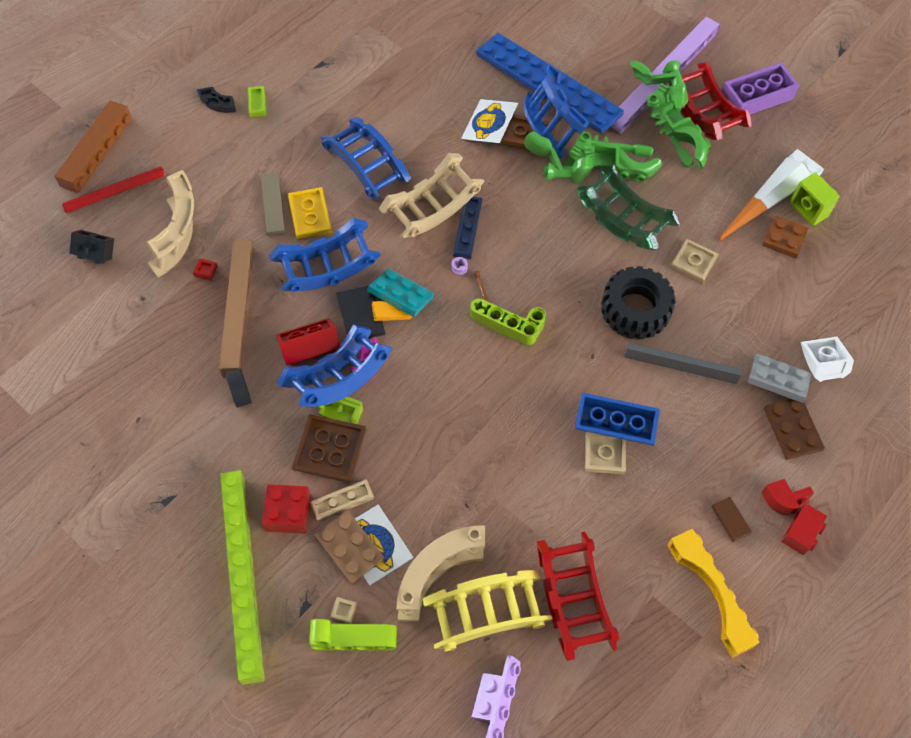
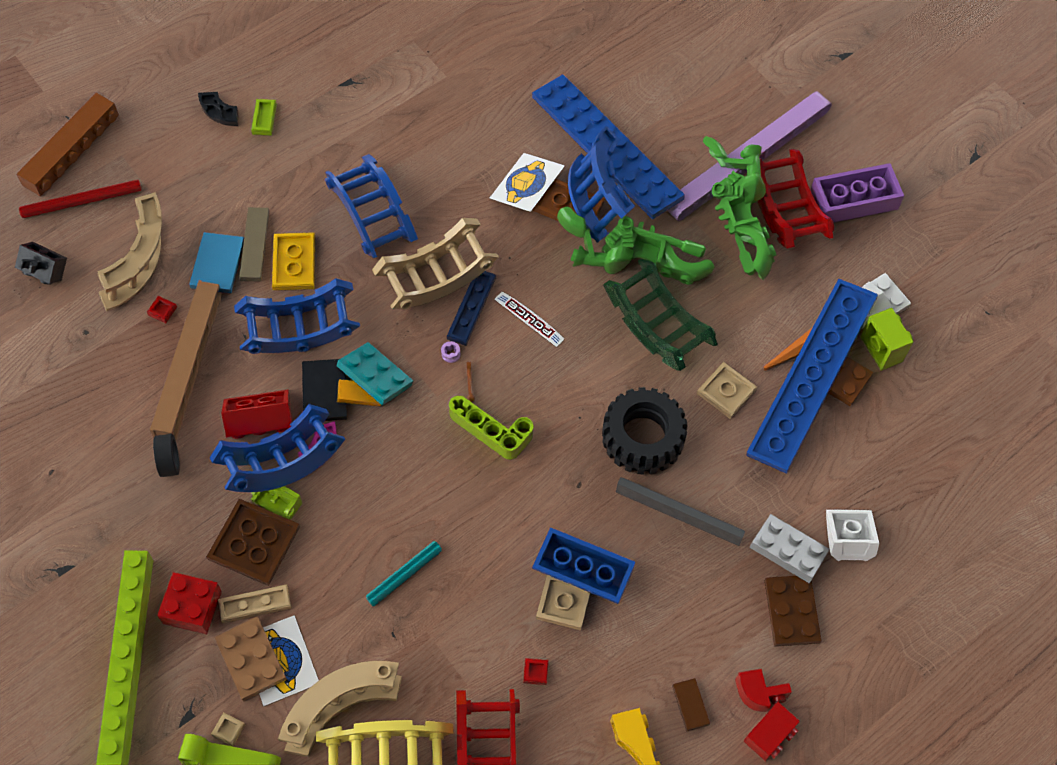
camera: 10 degrees right, 0 degrees up
none -> dark azure tile [189,232,244,293]
none -> teal axle [366,541,442,606]
none -> sticker [494,292,564,347]
none -> red tile [523,658,549,685]
none -> blue plate [747,279,878,474]

